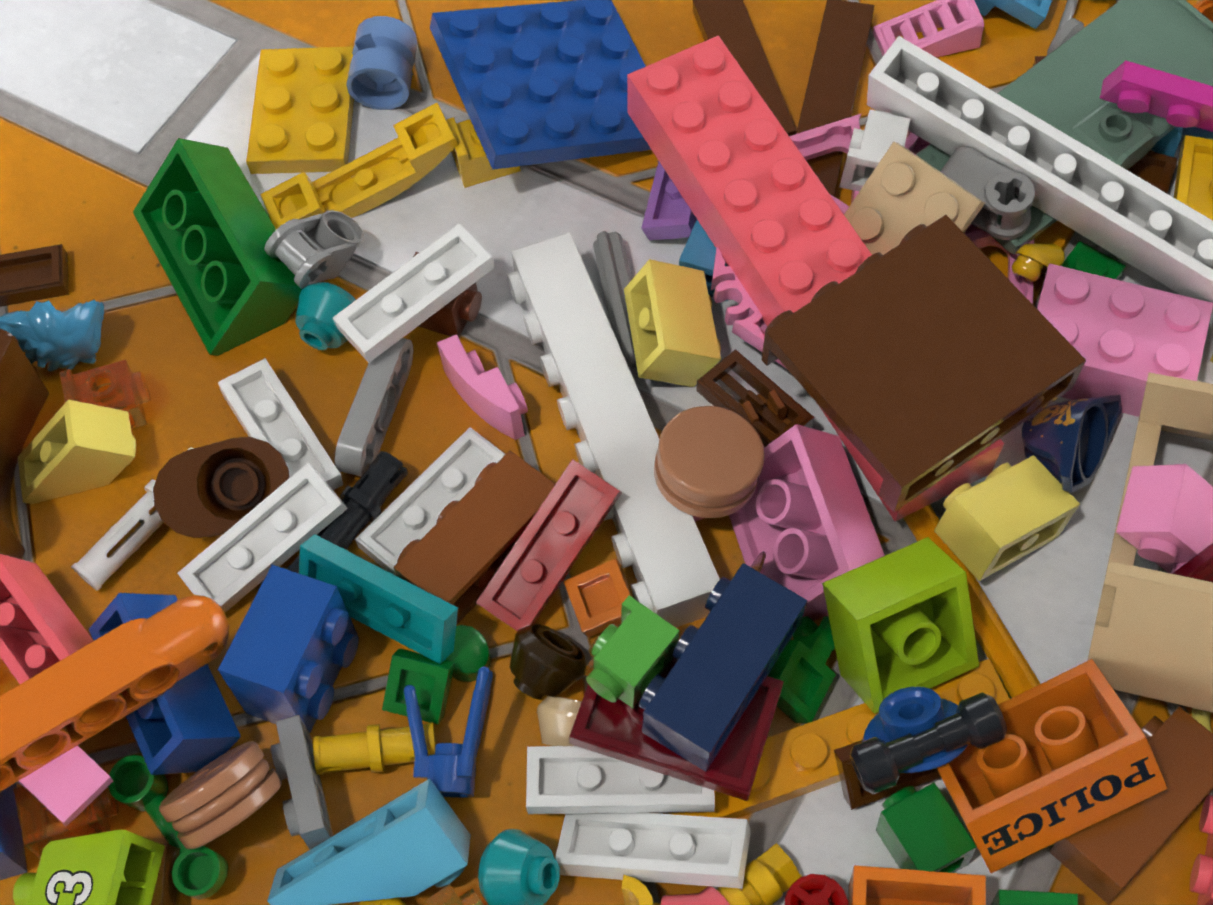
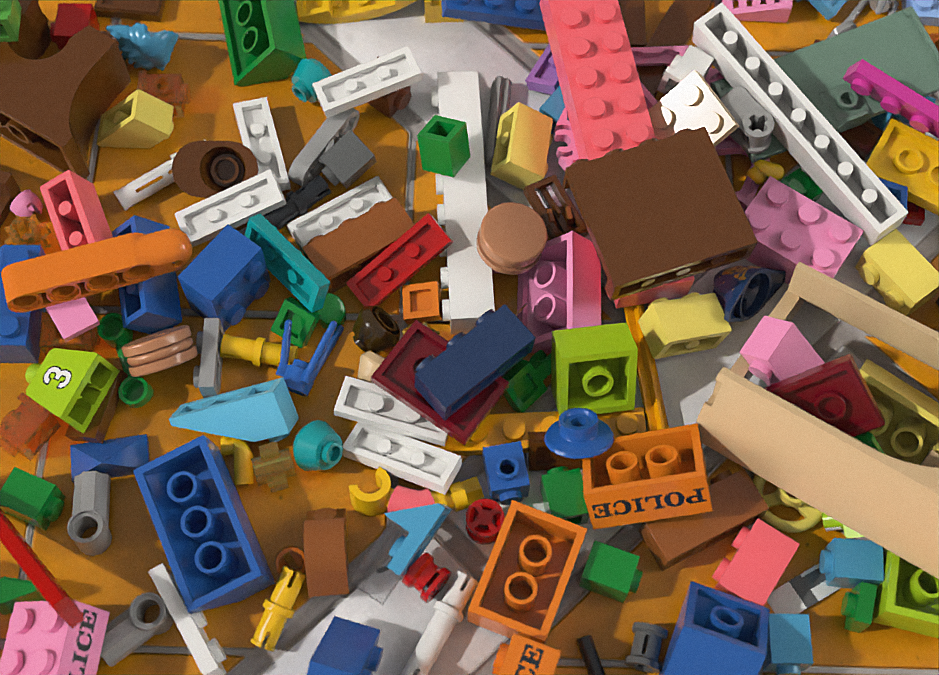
camera: 10 degrees right, 5 degrees up
light grey piece [264,210,364,289] -> none
bright pink slope [437,334,528,440] -> none
bright green brick [586,595,680,709] -> none
black piece [849,692,1007,794] -> none
none -> dark grey brick [320,130,377,189]
none -> green brick [417,115,471,178]
none -> blue brick [482,441,530,505]

